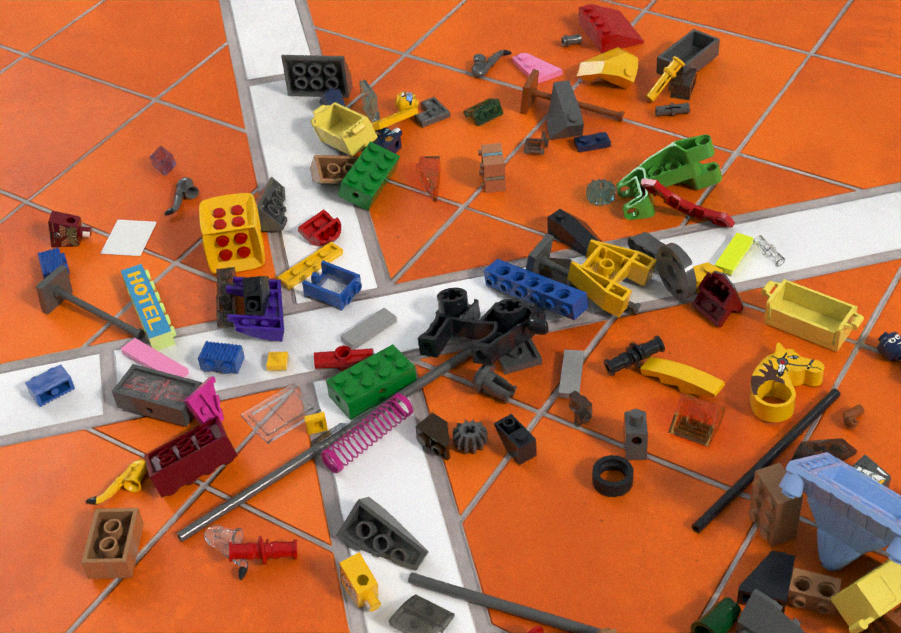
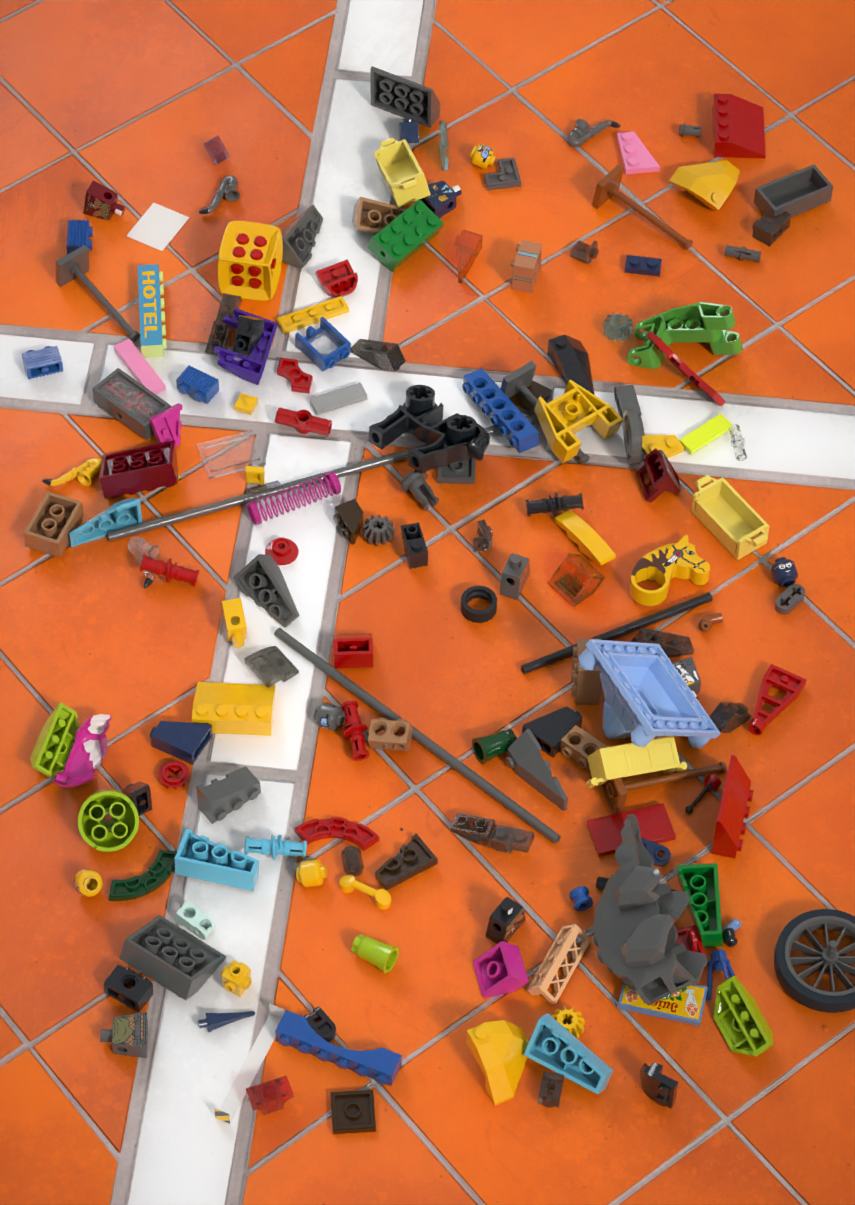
camera: 15 degrees right, 10 degrees up
green brick [326,344,417,420] -> none
yellow tile [371,107,418,130] -> none
clear green bracket [463,98,503,126] -> none
dark grey wedge [547,80,584,140] -> none
light grey tile [559,350,584,399] -> none
yellow pin [645,56,685,102] -> none
none -> medium azure wedge [69,497,143,547]
none -> red piece [265,537,299,565]
none -> red tile [277,358,313,394]
none -> red slope [333,633,373,669]
none -> clear smoke slope [350,339,406,372]

